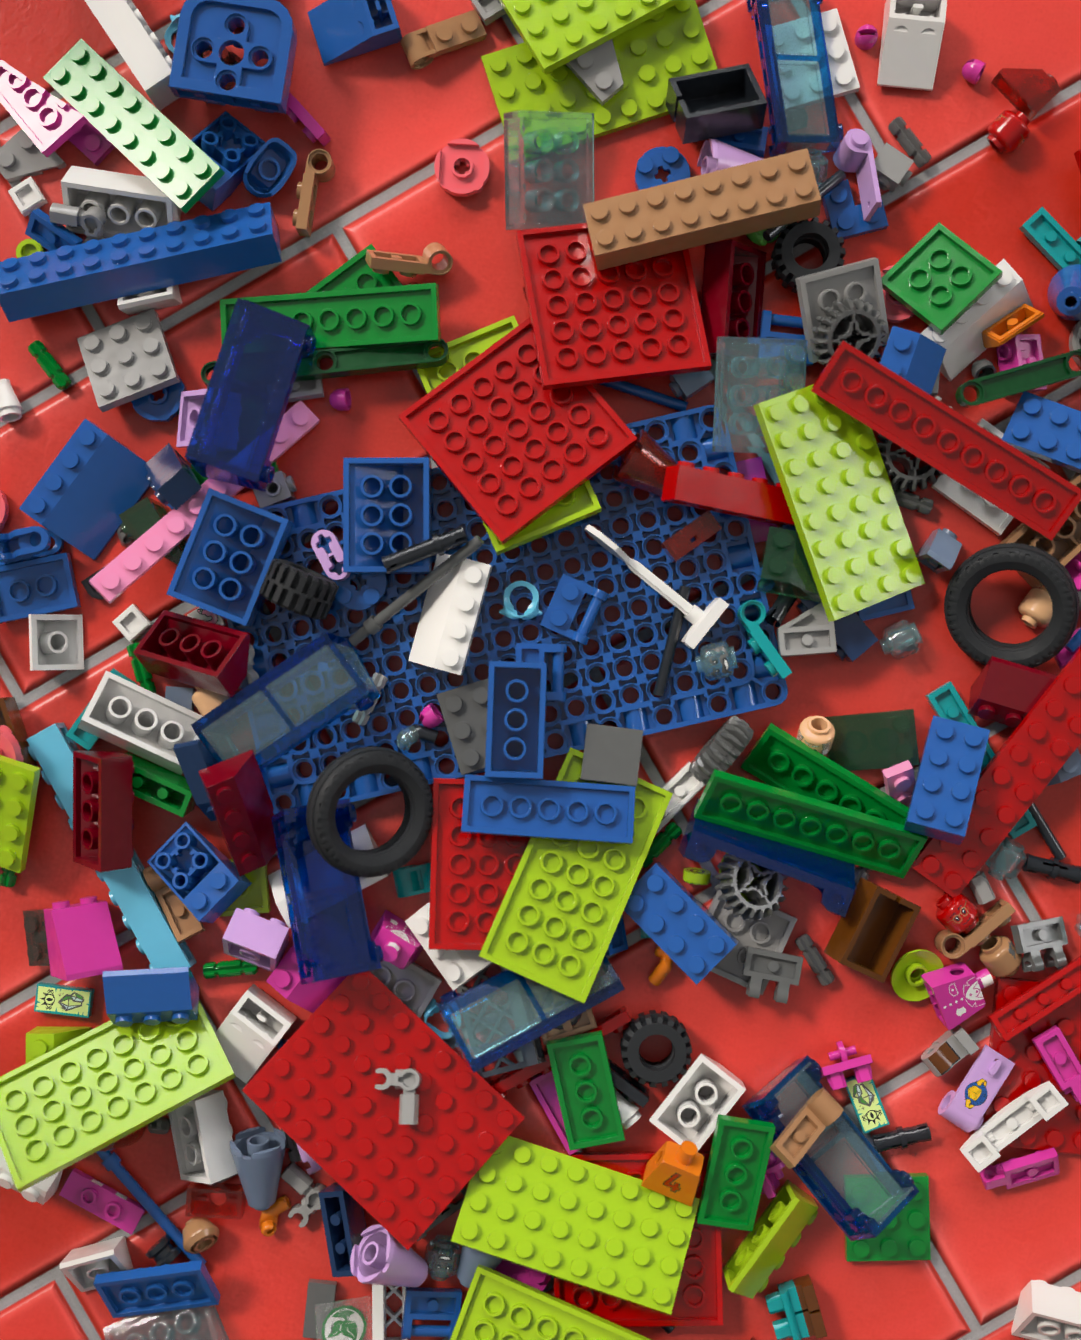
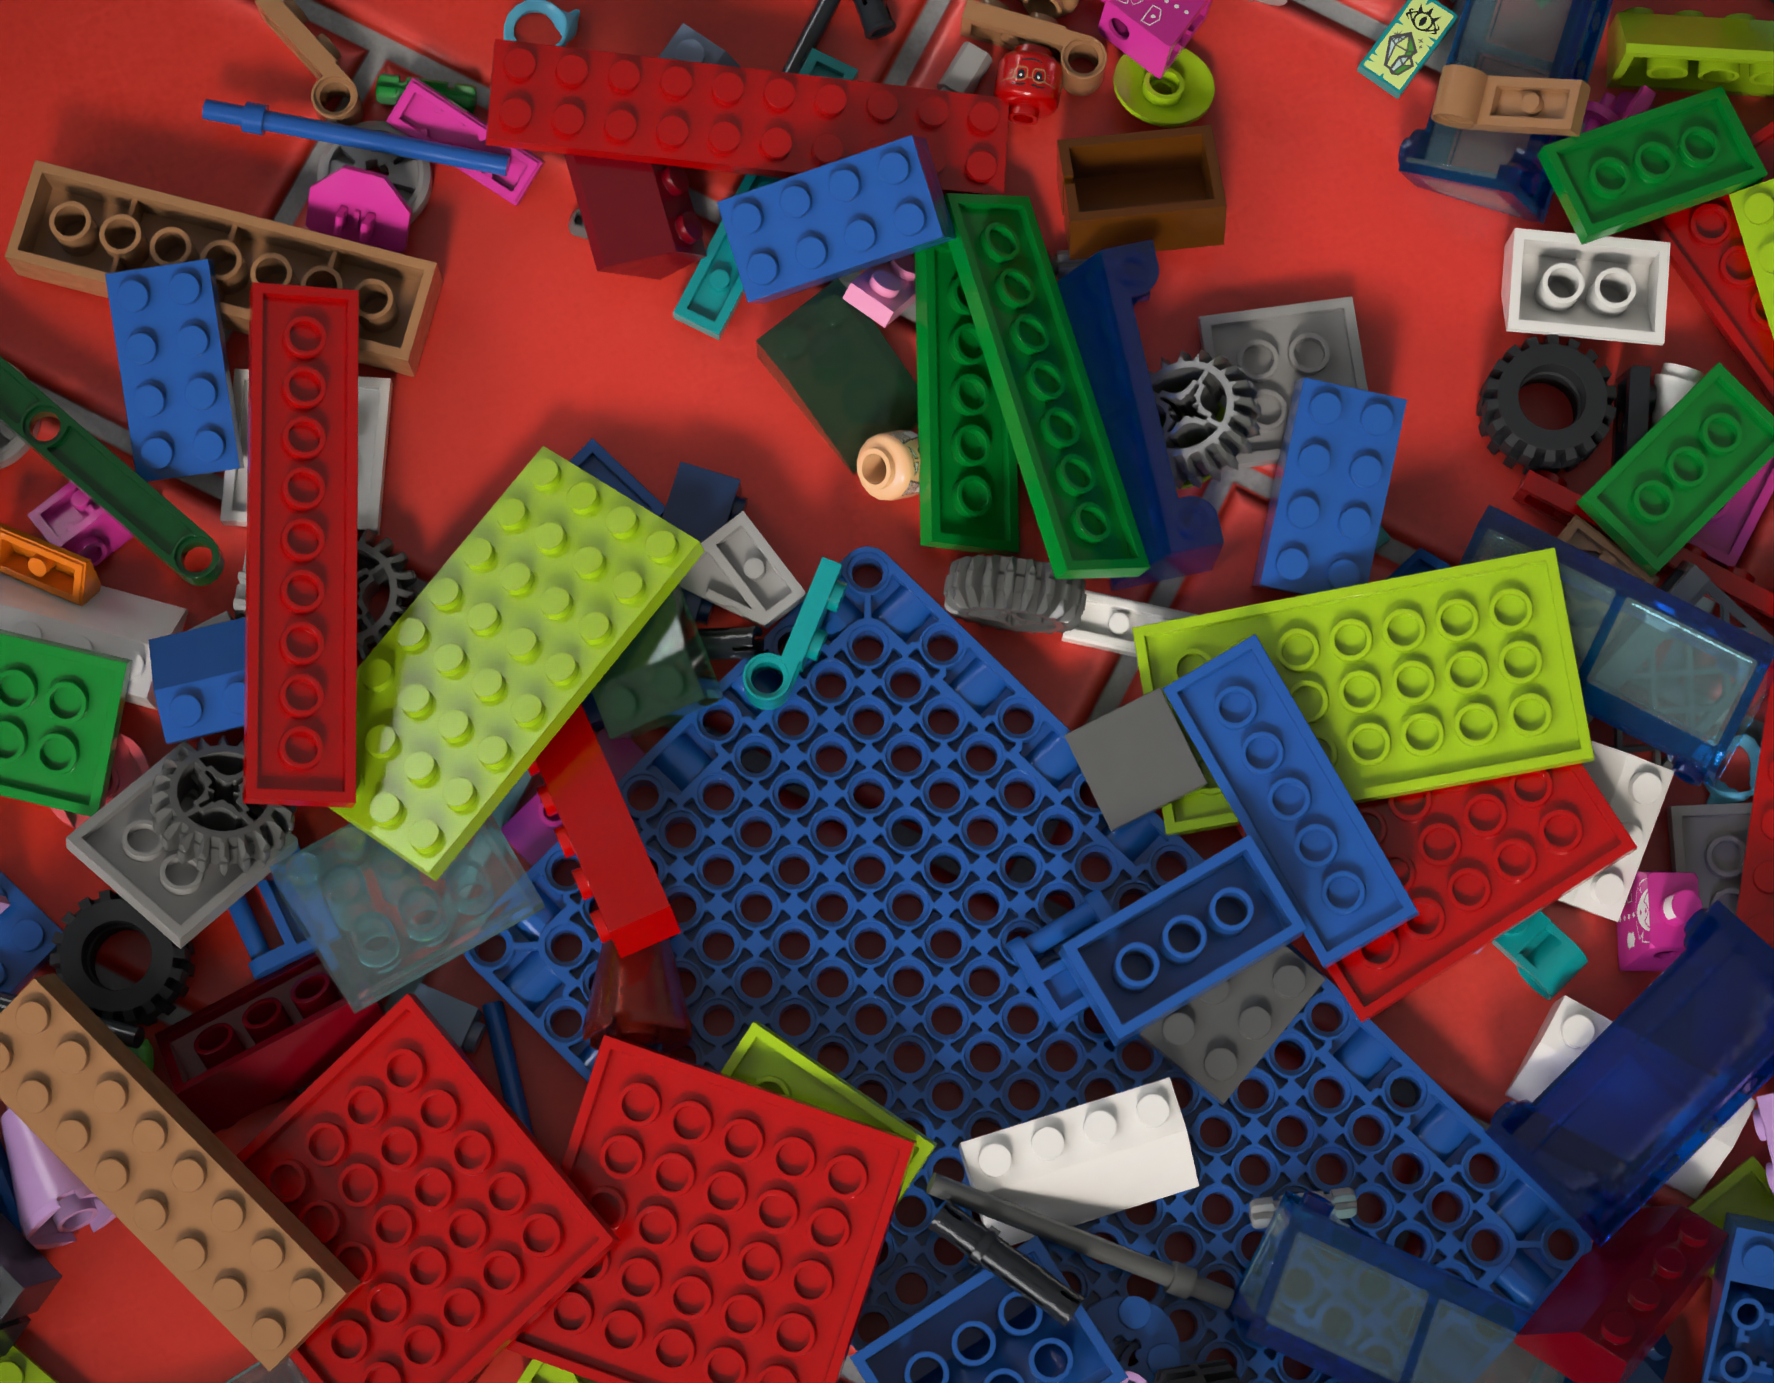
camera: 130 degrees left, 10 degrees down
black tyre [306,747,434,877] -> none
arm [397,724,439,750] -> none
dark pink hinge [419,703,444,728] -> none
medium azure piece [499,581,543,620] -> none
blue plate [540,574,609,645] -> none
white piece [584,524,729,649] -> none
blue plate [635,146,690,190] -> none
orange torso [641,1141,704,1207] -> none
green axle [642,822,682,868] -> none
orange arm [648,946,673,986] -> none
black bar [653,585,691,697] -> none
clear red piece [661,510,722,563] -> none
lime tile [683,867,711,885] -> none
clear light blue head [695,641,738,681] -> none
dark grey plate [742,946,804,1004] -> none
dark grey axle [795,934,835,986] -> none
dark pink hips [820,1041,873,1091] -> none
clear light blue head [879,619,923,660] -> none
dark grey axle [892,487,934,515] -> none
sand blue slope [916,528,962,574] -> none
black tyre [944,543,1080,668] -> none
dark grey hinge [971,359,996,379] -> none
clear light blue head [985,837,1027,881] -> none
light nougat head [1018,586,1053,629] -> none

